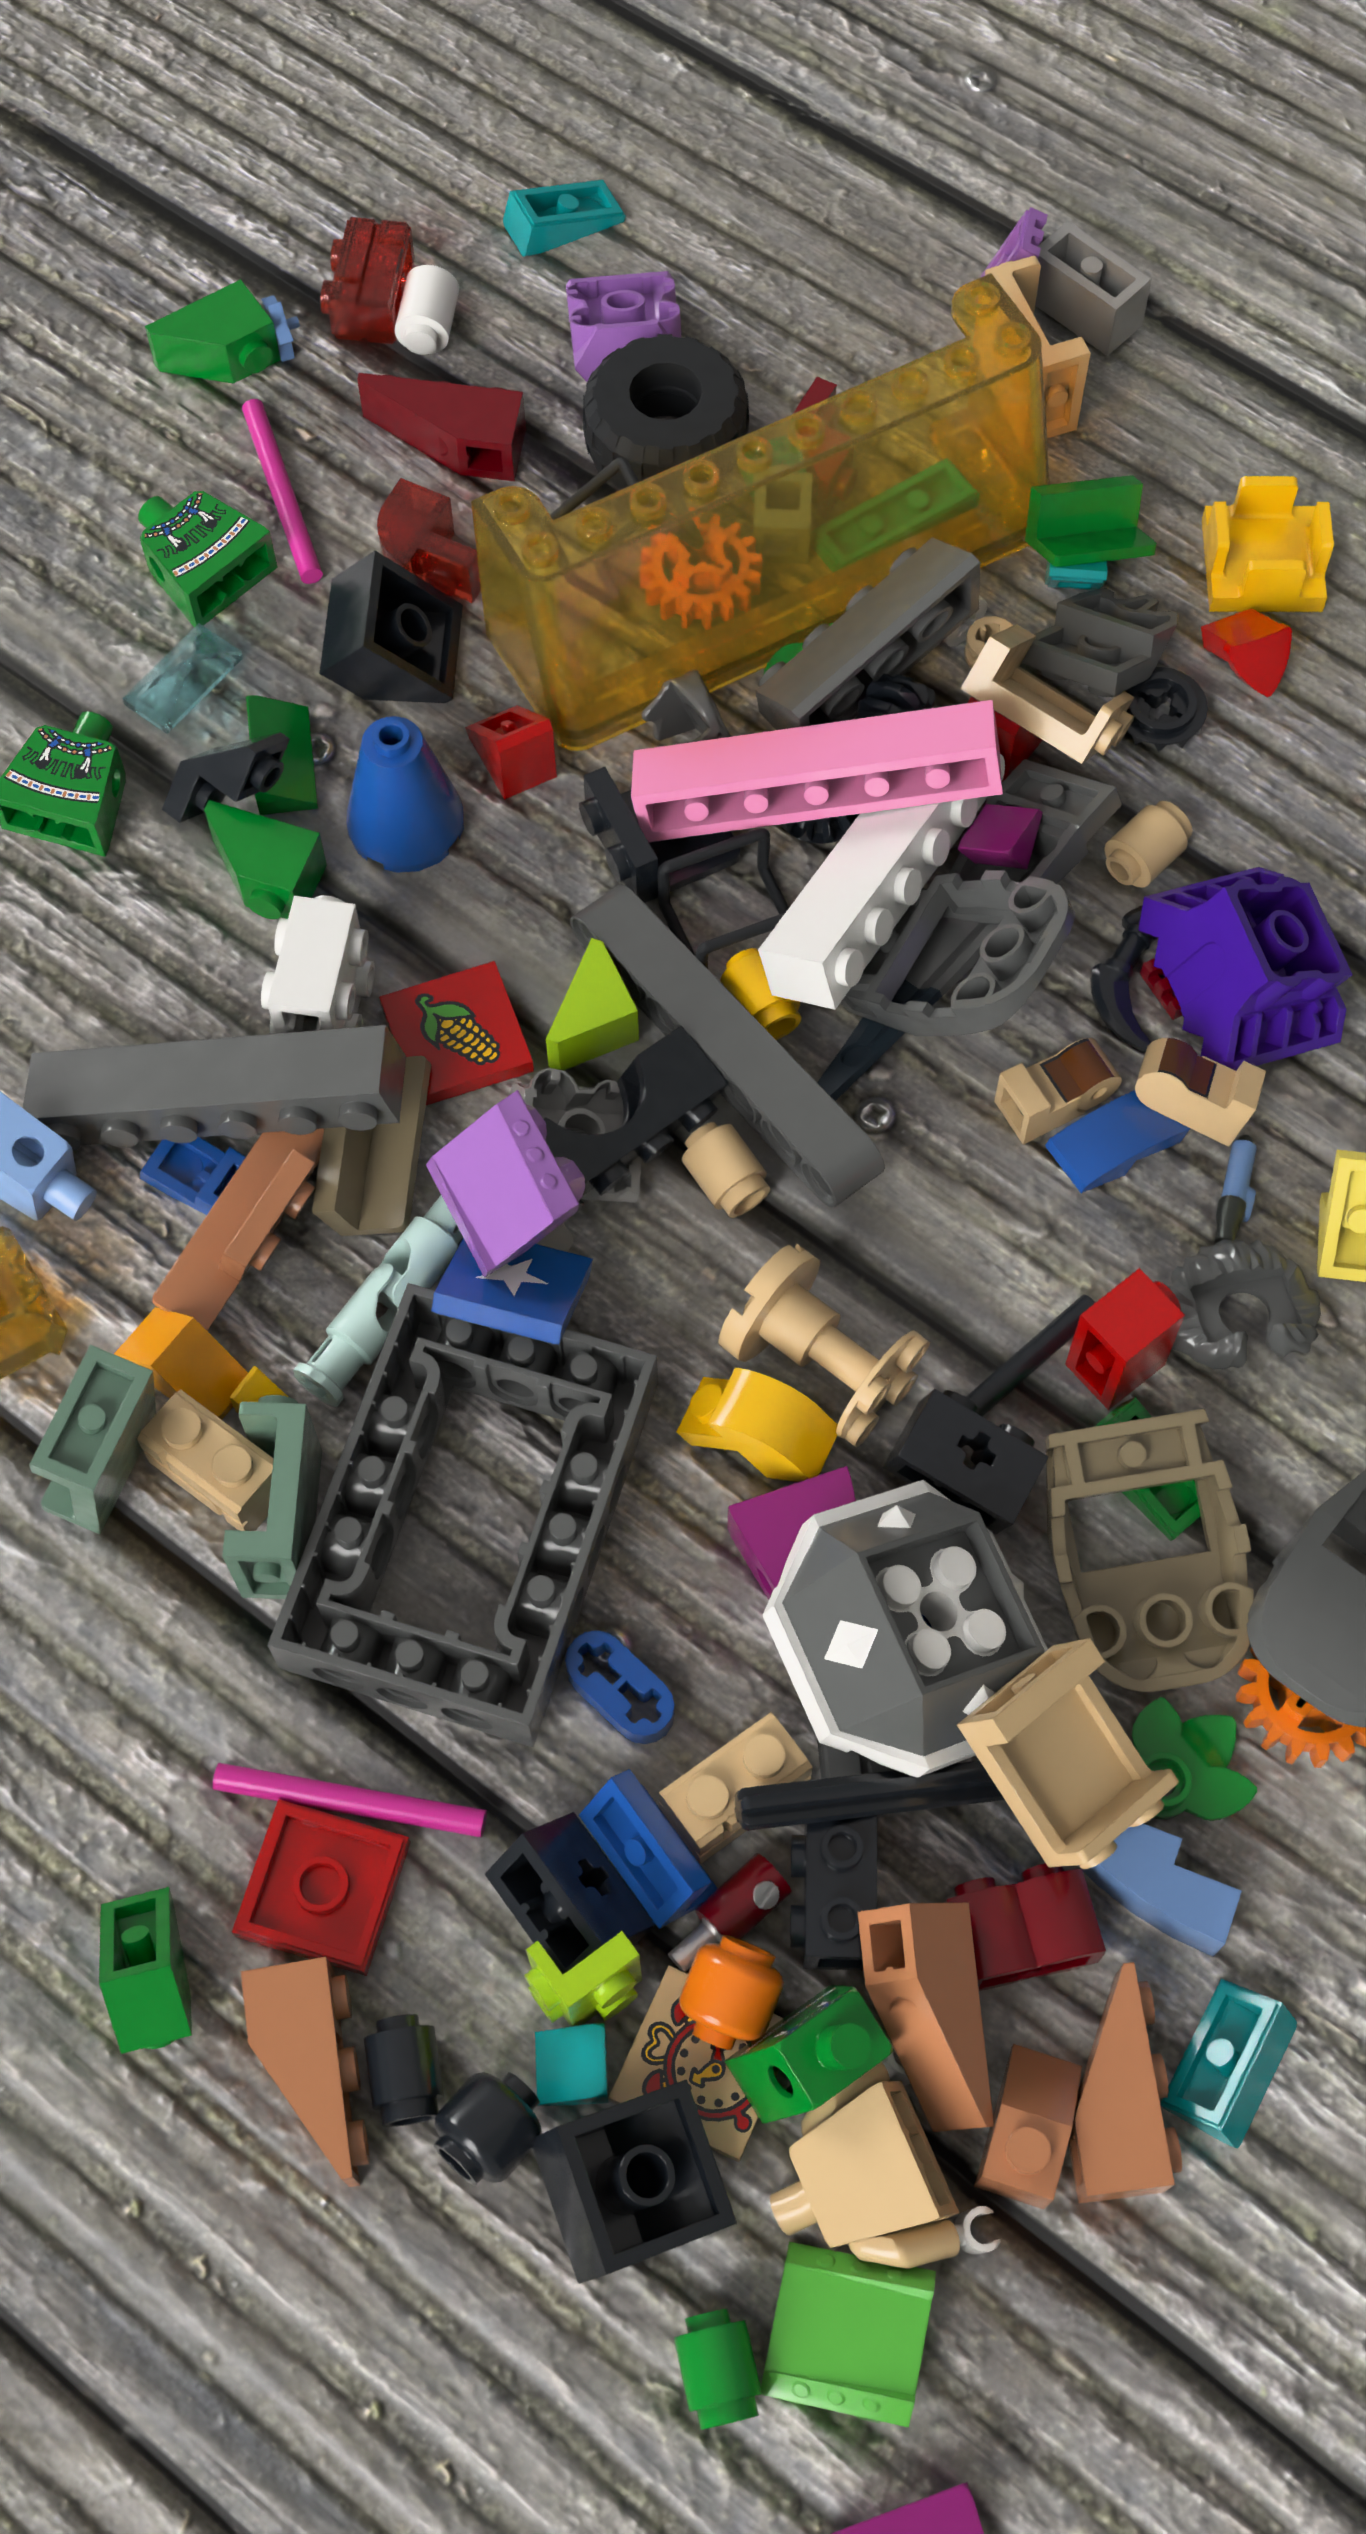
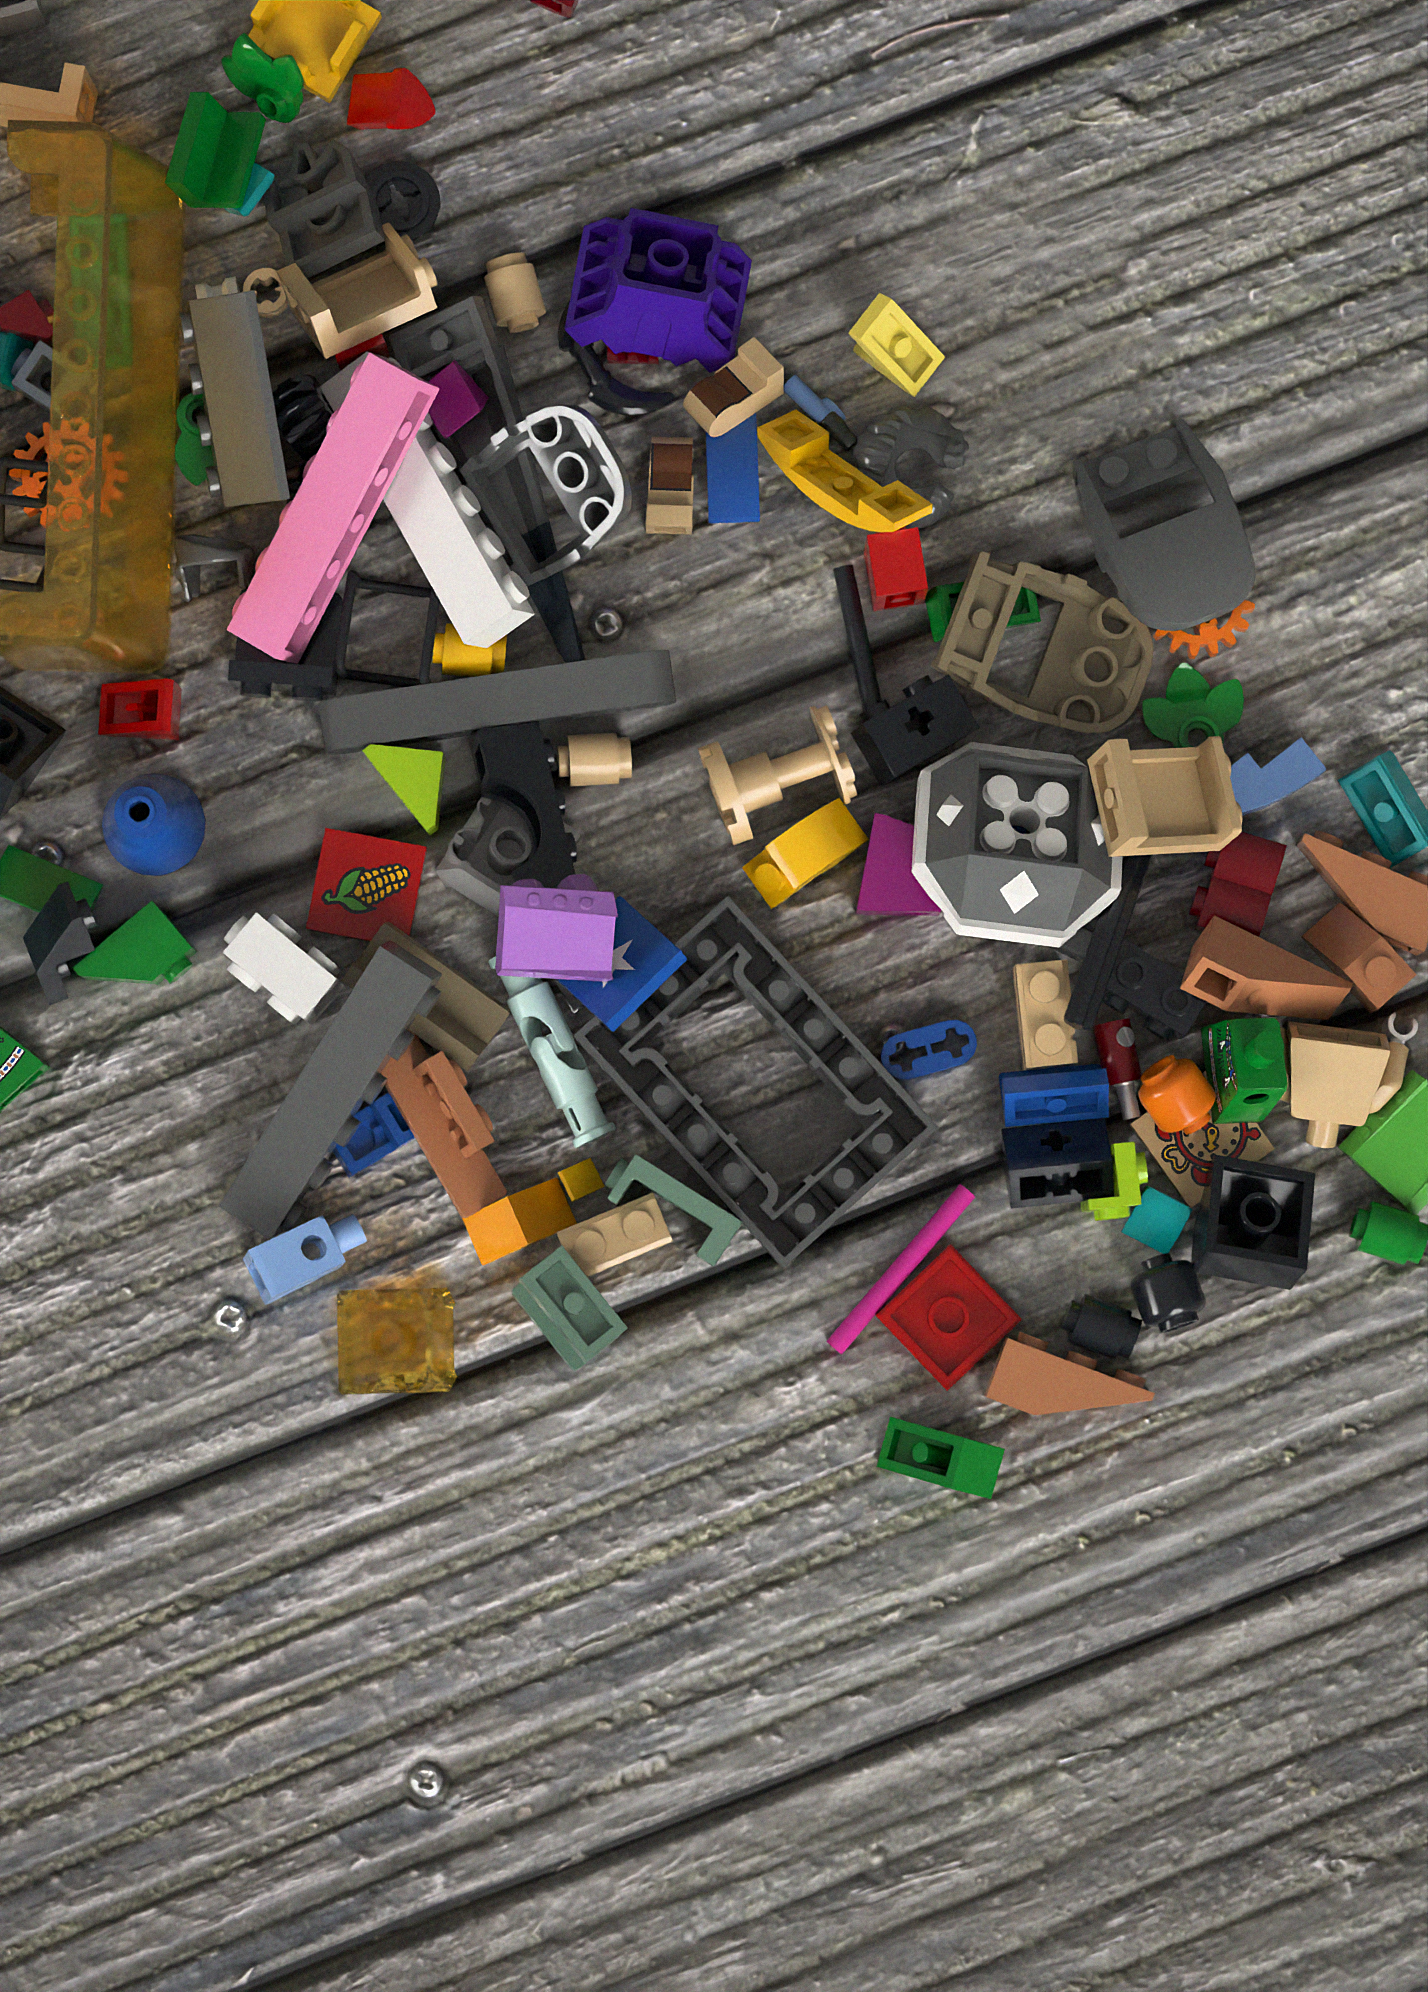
camera: 60 degrees left, 20 degrees up
none -> green plate [221,33,304,123]
none -> yellow slope [757,409,932,532]

